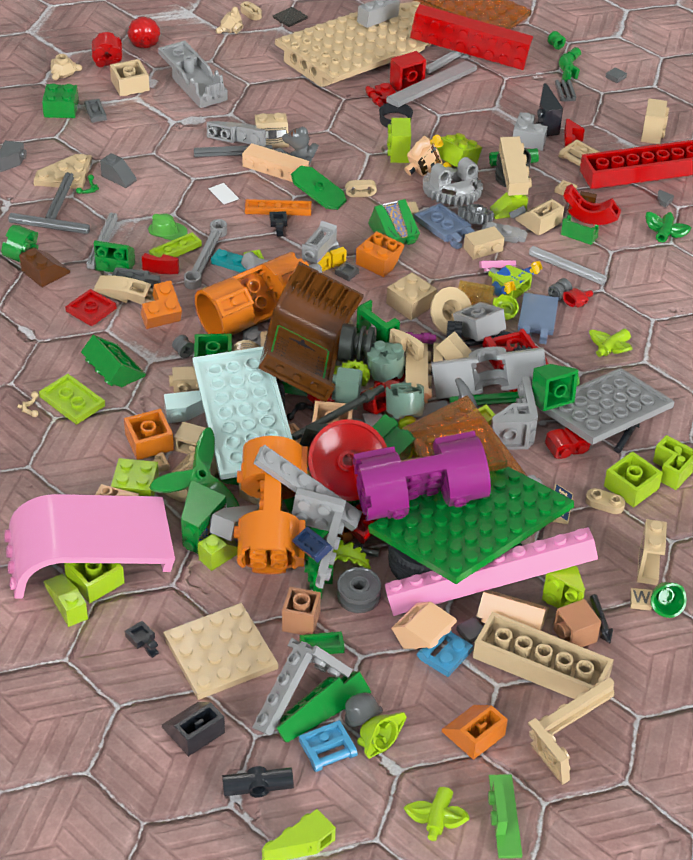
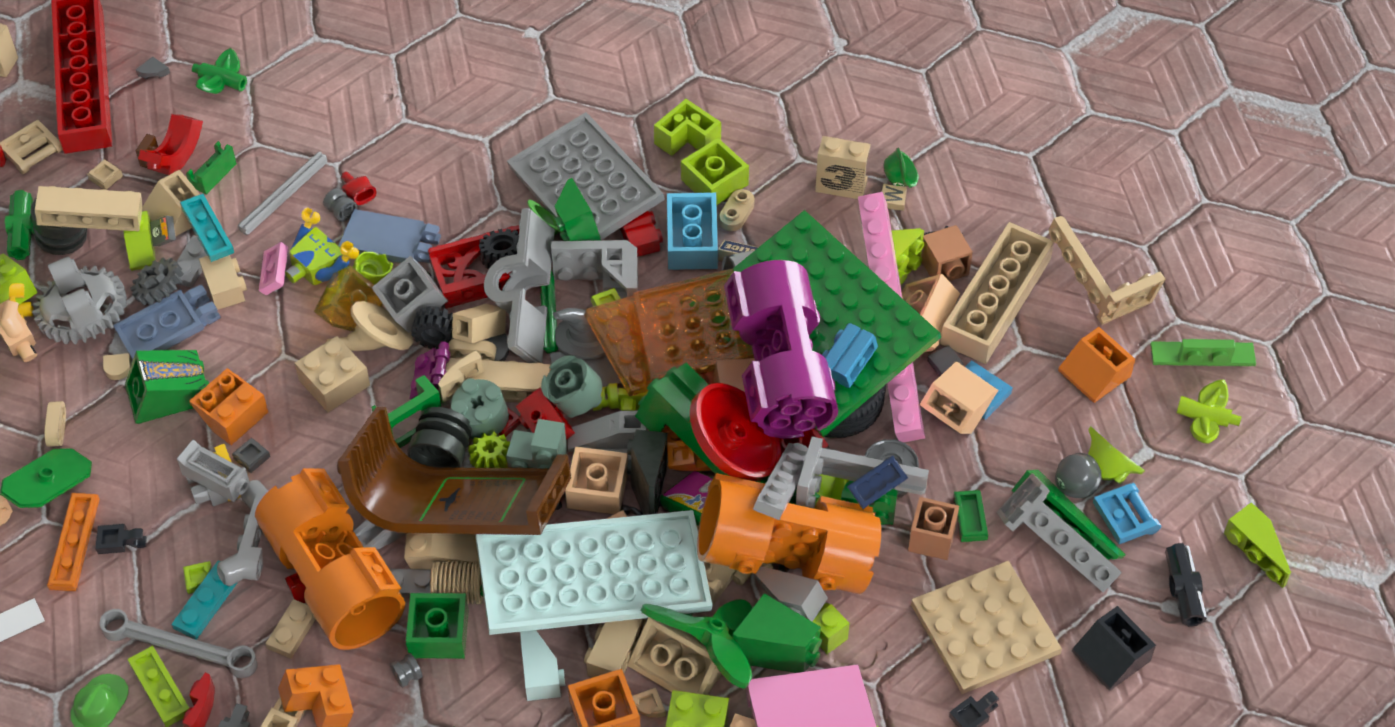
camera: 85 degrees left, 10 degrees up
tan brick [169,366,199,393] -> none
pearl dark grey bar [291,385,385,441] -> none
lime plant [589,329,633,357] -> none
none -> teal plate [180,194,234,262]
none -> medium azure brick [667,193,718,270]
none -> dark azure brick [822,323,878,388]

